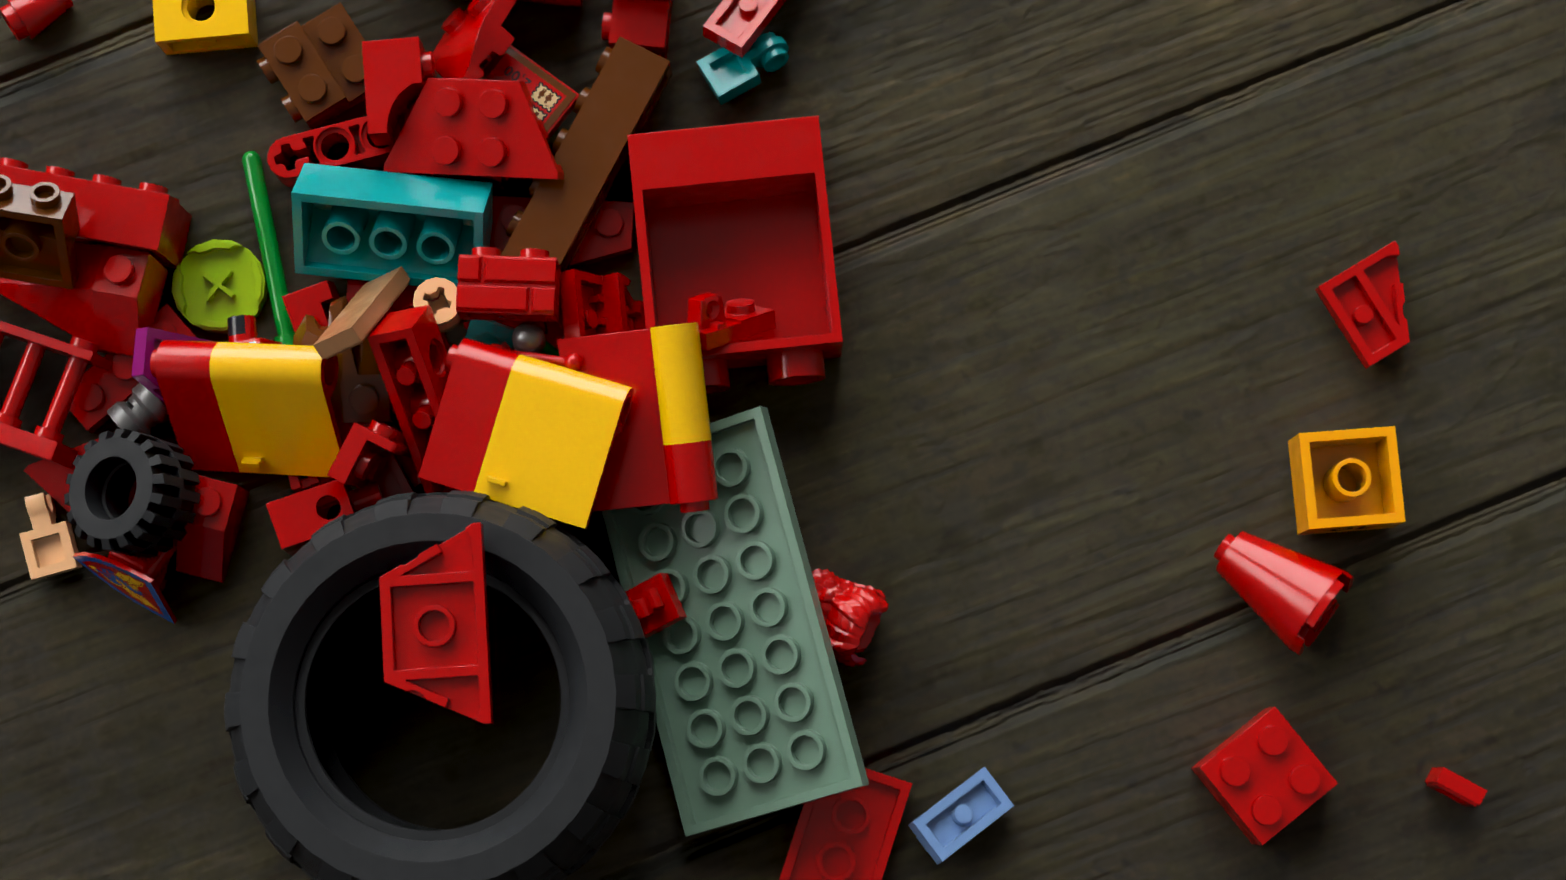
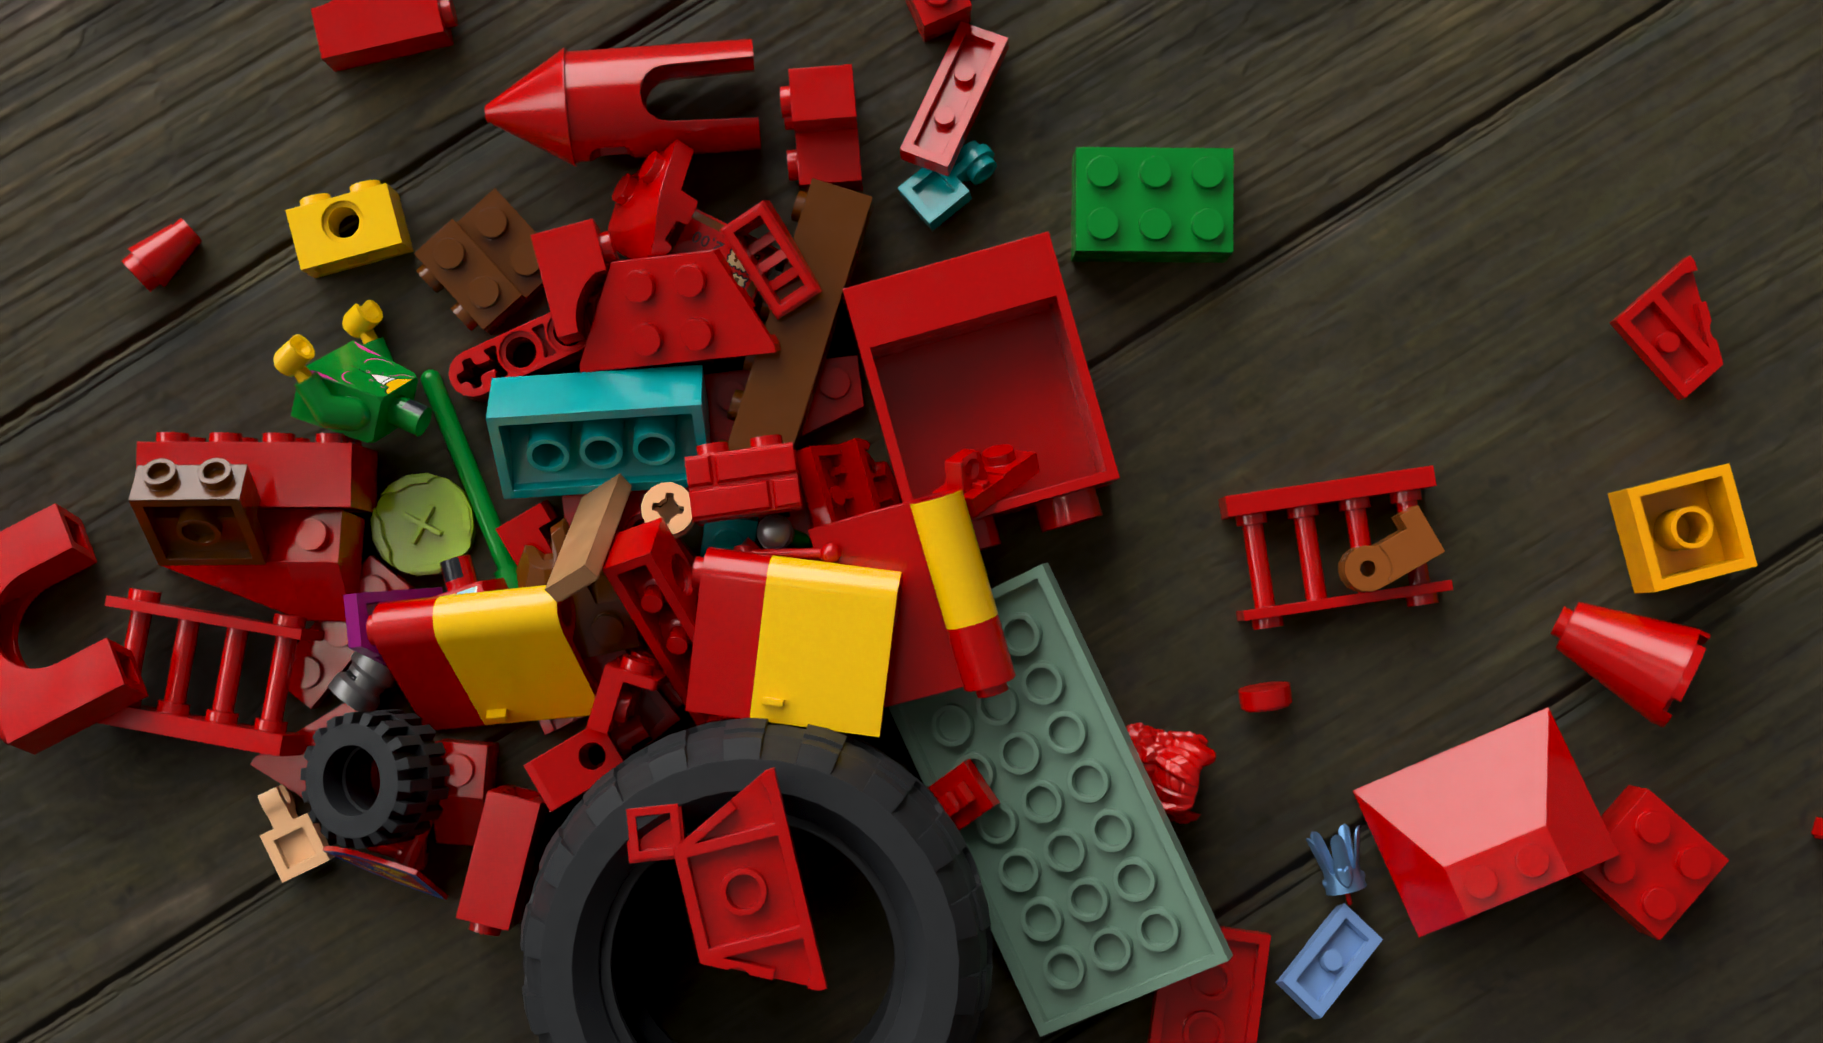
camera: 10 degrees left, 5 degrees up
none -> green torso [273,300,432,443]
none -> red brick [456,783,554,936]
none -> red tile [626,803,686,864]
none -> red slope [719,200,823,320]
none -> green brick [1071,147,1234,263]
none -> red fence [1218,465,1453,630]
none -> red tile [1238,681,1293,712]
none -> flat silver piece [1306,824,1367,906]
none -> dark orange leg [1338,505,1445,592]
none -> red slope [1353,707,1619,937]

